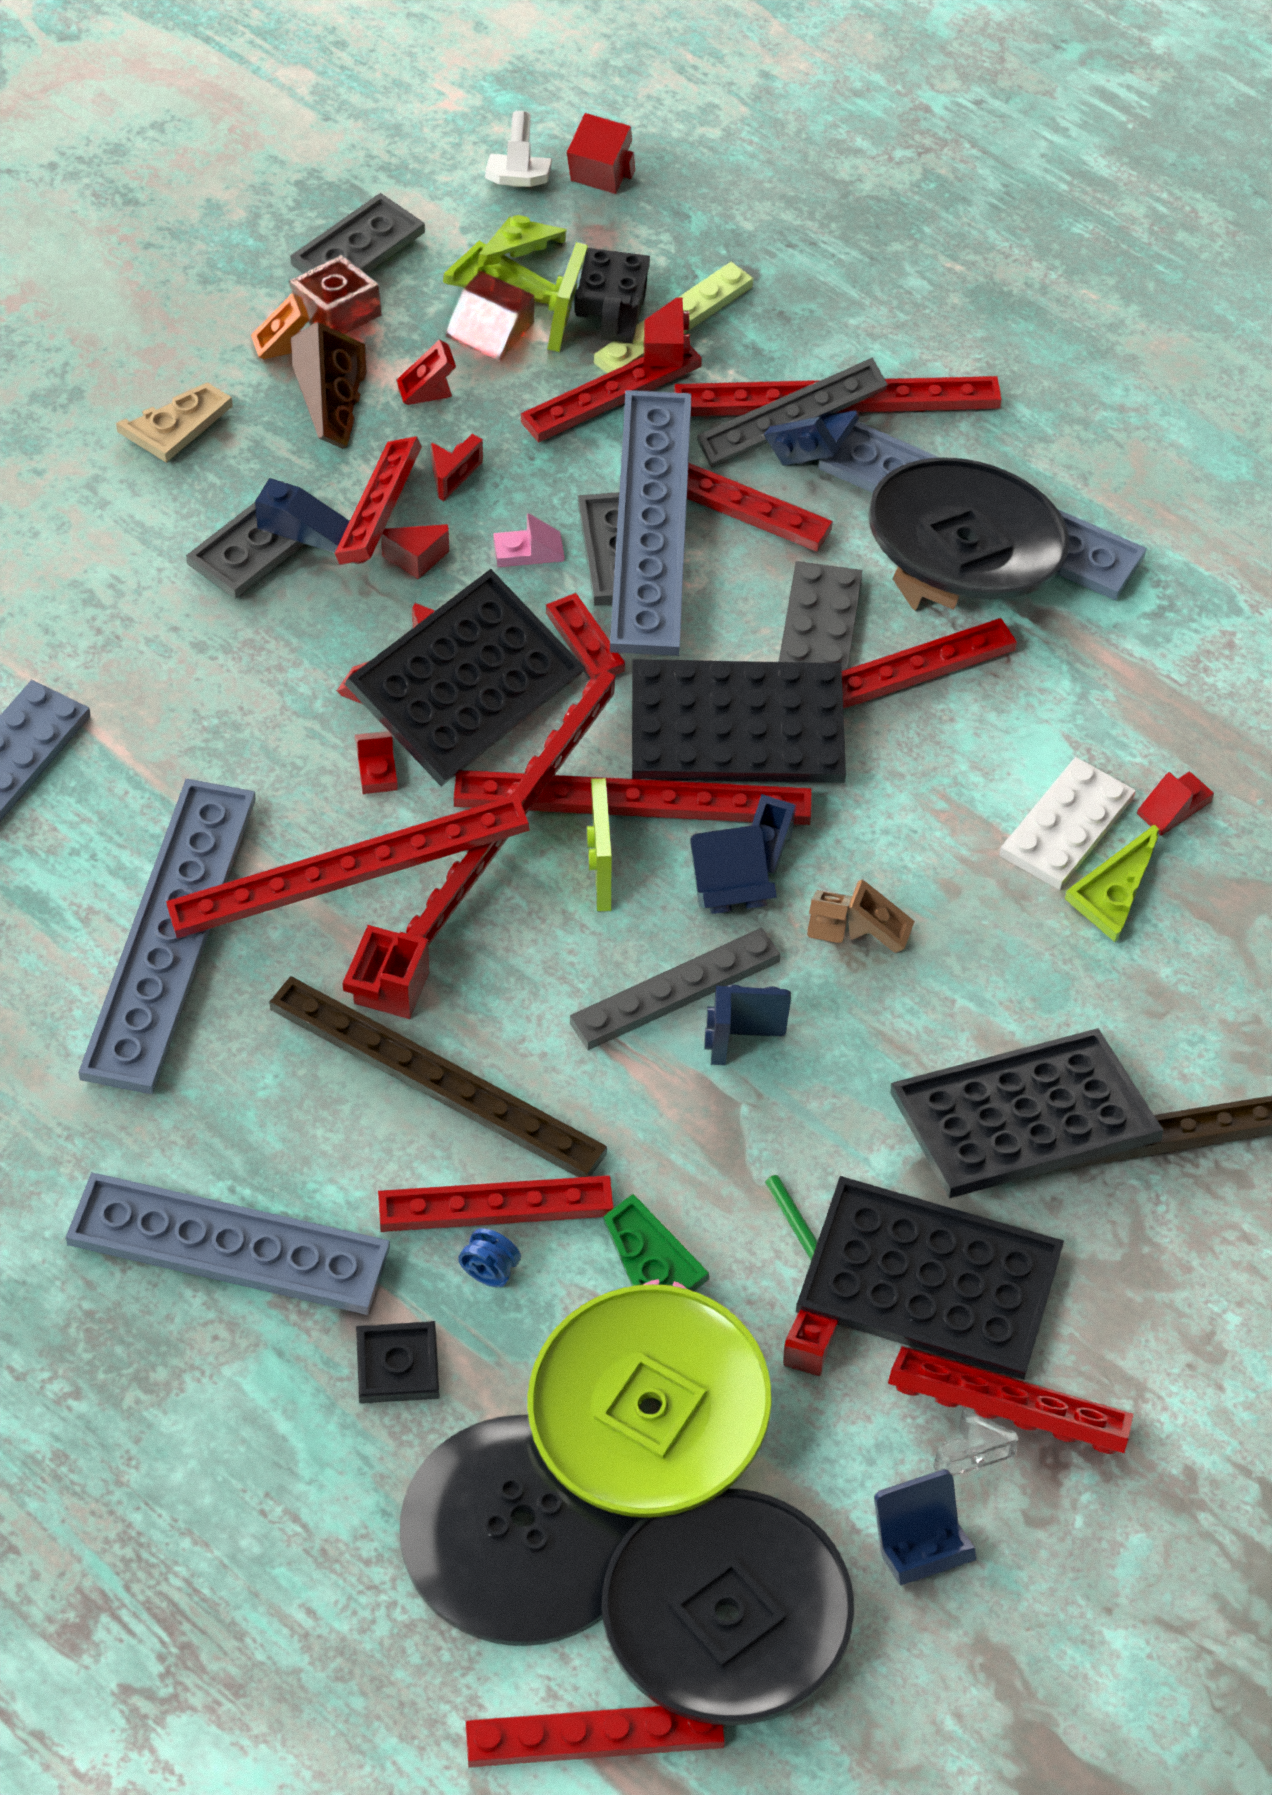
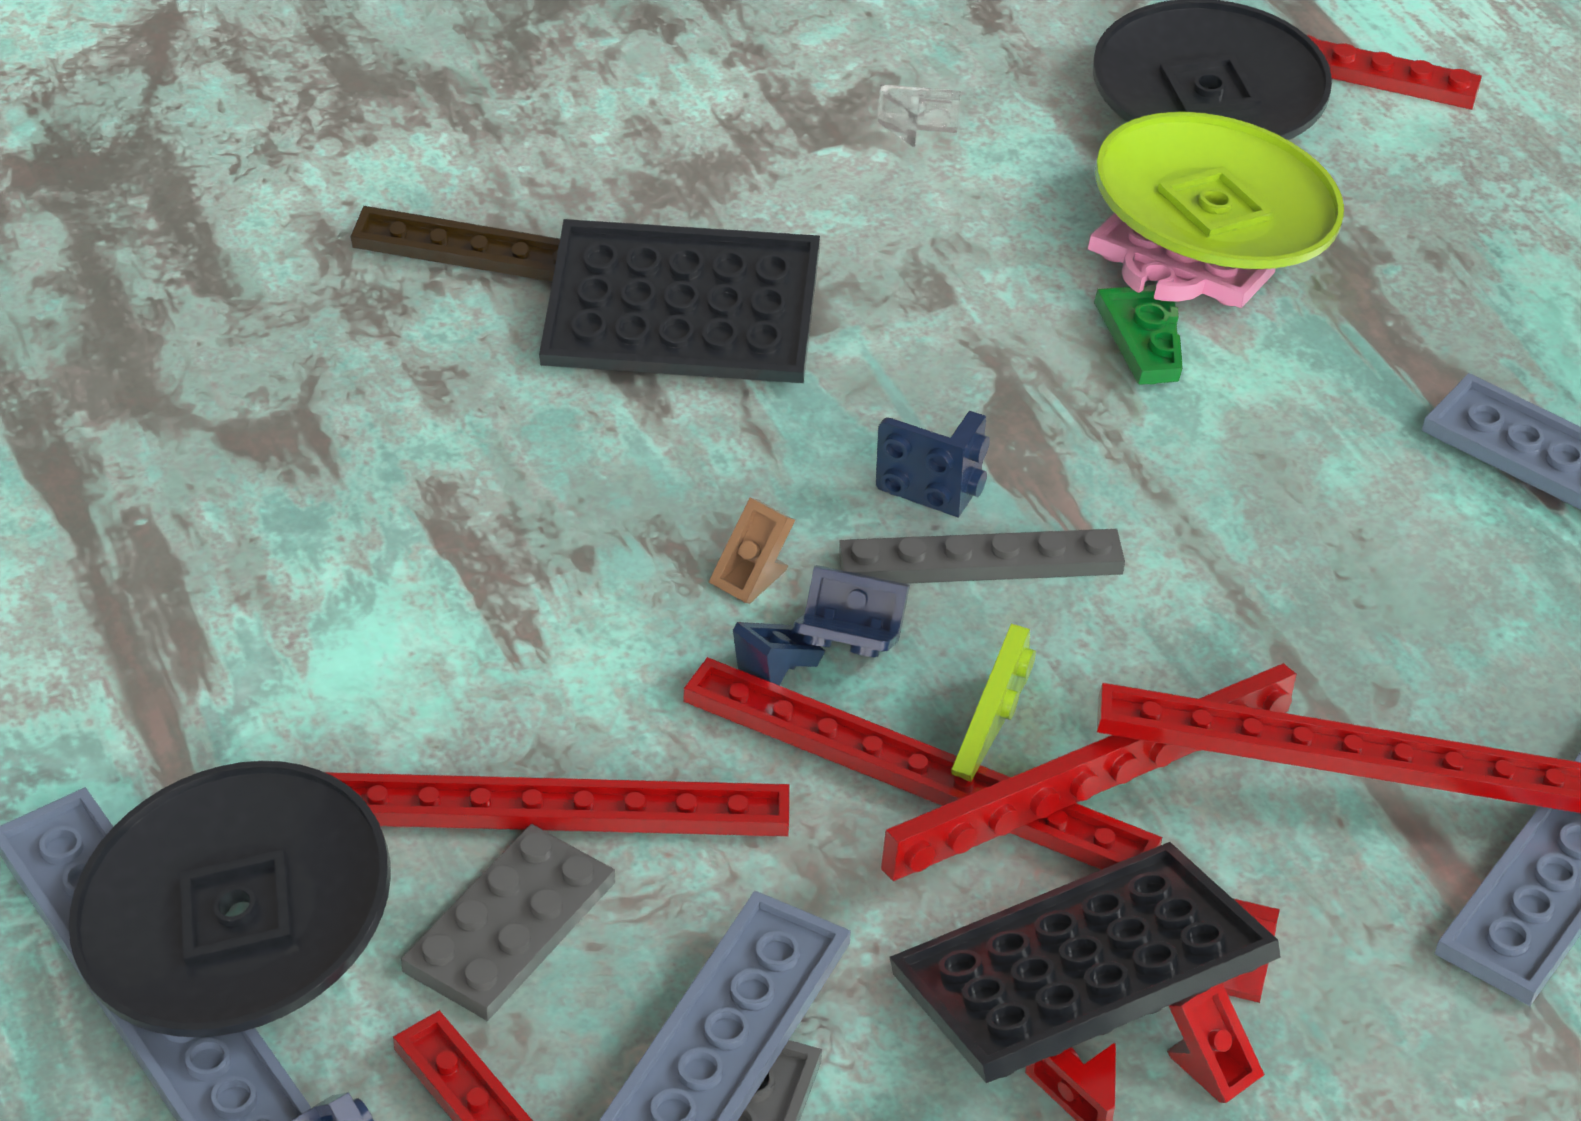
camera: 155 degrees left, 10 degrees down
dark brown plate [269,976,607,1177] -> none
red plate [342,925,430,1019] -> none
black tile [356,1321,440,1404] -> none
red plate [378,1175,613,1232] -> none
black dish [399,1415,643,1646] -> none
blue wheel [458,1228,521,1288] -> none
red plate [546,593,625,680] -> none
black plate [632,659,846,783] -> none
green bar [765,1175,817,1260] -> none
red slope [783,1309,838,1376] -> none
black plate [795,1176,1064,1380] -> none
medium nougat slope [847,879,915,953] -> none
dark blue bracket [874,1469,976,1586] -> none
red plate [887,1346,1134,1454] -> none
white plate [999,757,1136,890] -> none
lime wing [1065,825,1159,942] -> none
red slope [1137,771,1214,836] -> none

